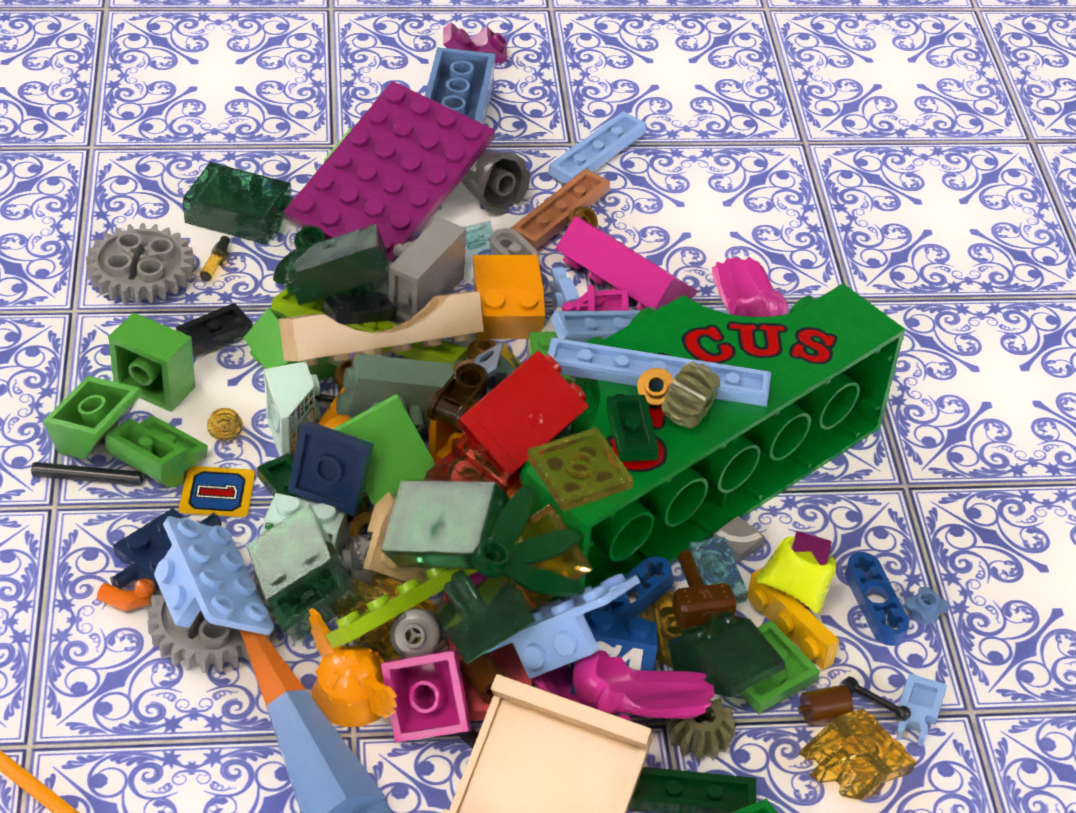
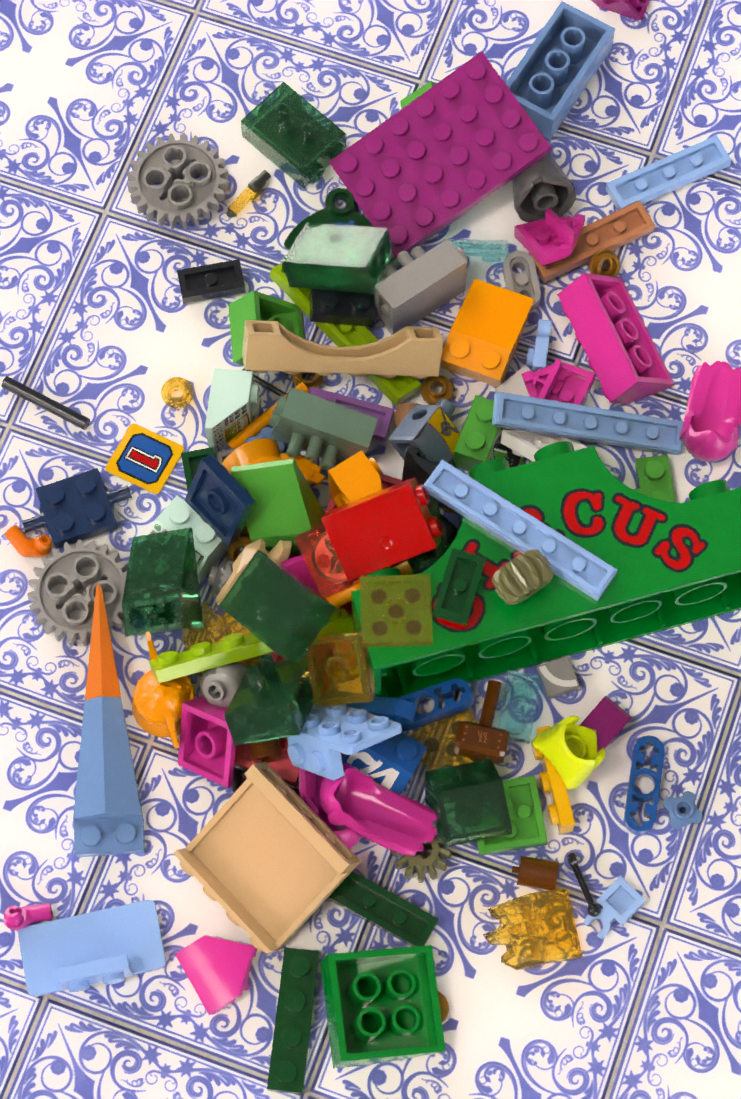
camera: 30 degrees right, 25 degrees up
bright green slope [43,376,142,460] -> none
bright green brick [105,415,208,488] -> none
bright green brick [108,312,195,412] -> none
light blue bracket [154,516,274,635] -> none
dark brown piece [427,363,488,433] -> none
dark green plant [471,486,585,597] -> none
plate [637,368,674,406] -> none
none -> dark pink slope [514,209,585,266]

